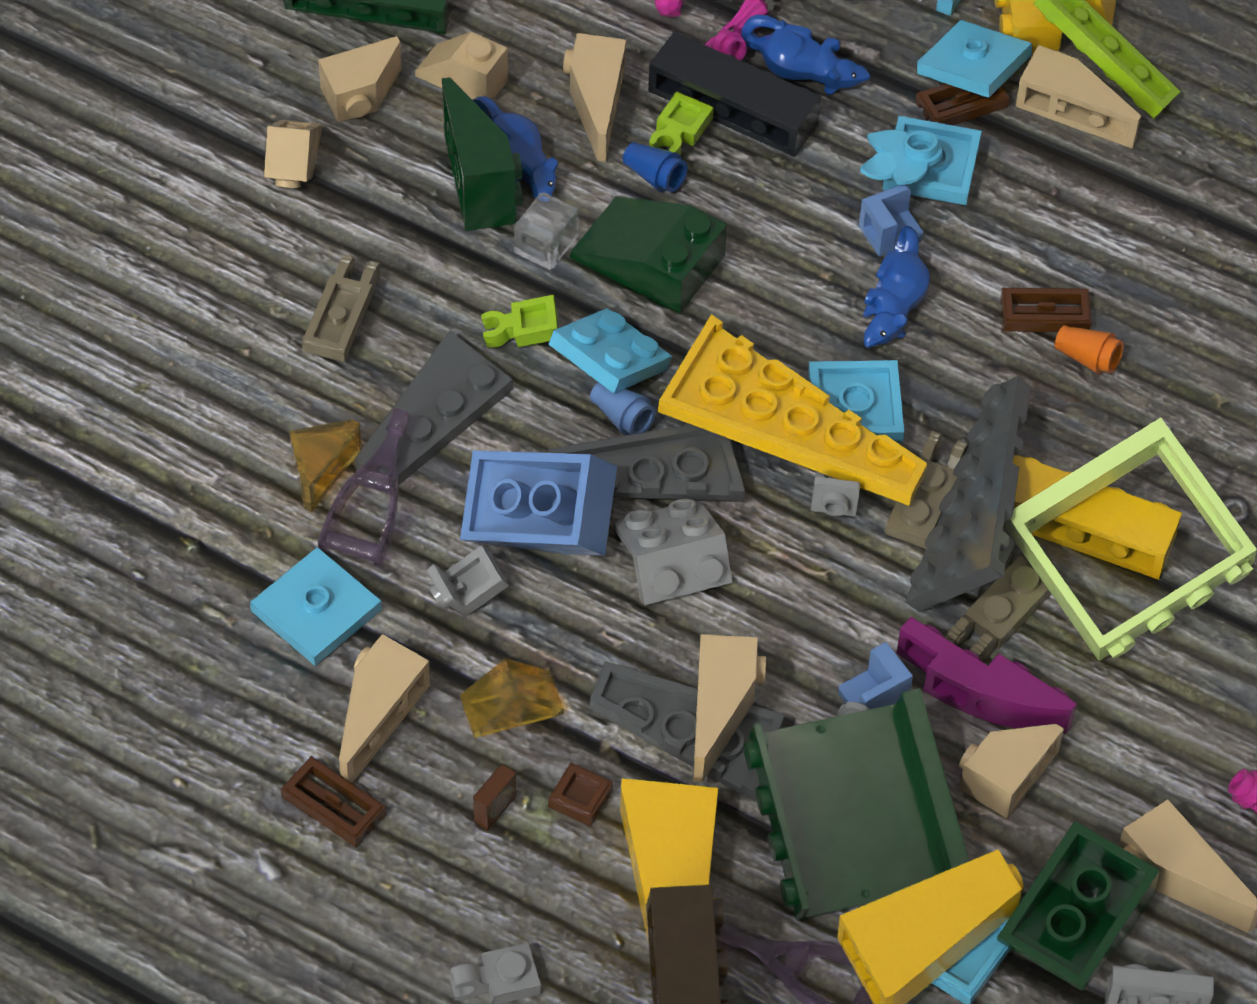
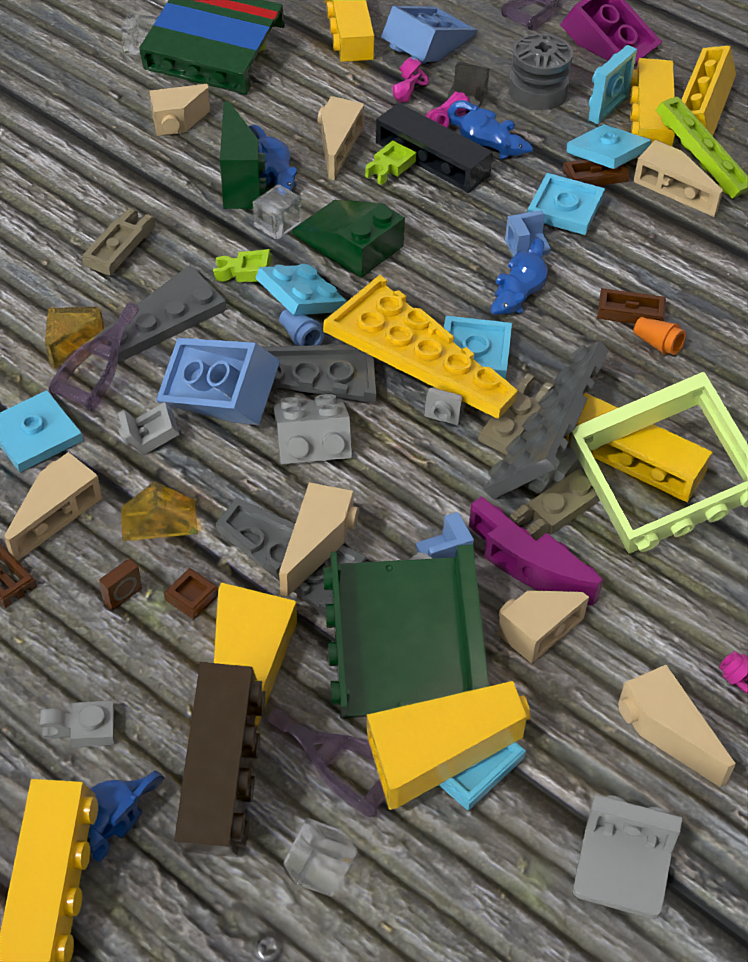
camera: 10 degrees right, 5 degrees down
tan slope [264,120,322,188] -> none
tan slope [415,32,508,100] -> none
blue cone [623,142,688,192] -> none
medium azure plate [860,130,942,185] -> none
dark green slope [997,821,1160,991] -> none

